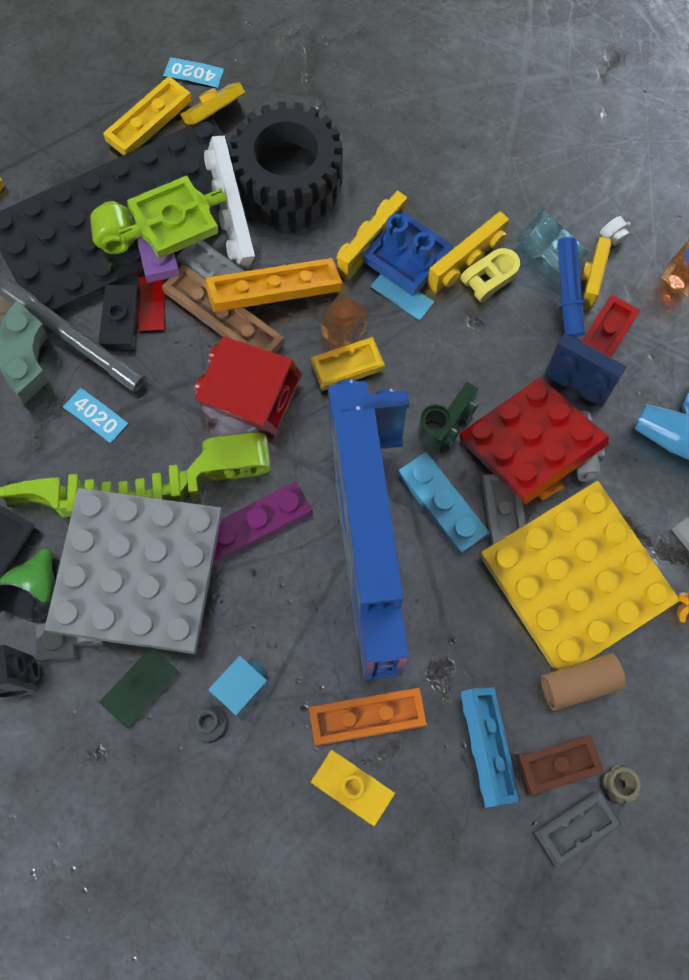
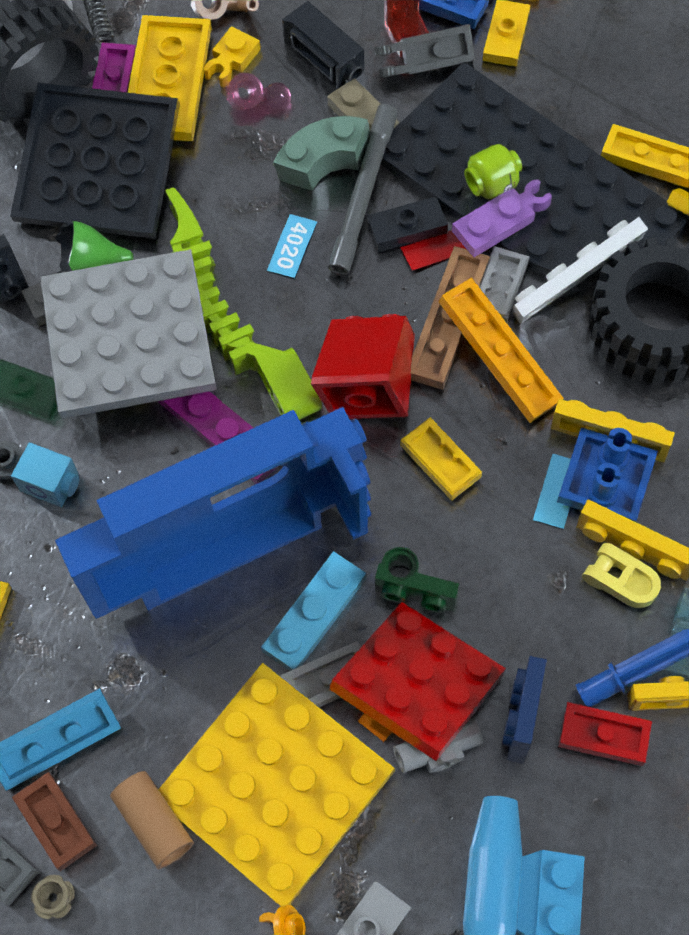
camera: 75 degrees right, 5 degrees down
lime plate [117,176,226,259] -> none
orange plate [309,687,427,746] -> none
clear orange brick [321,293,368,347] -> none

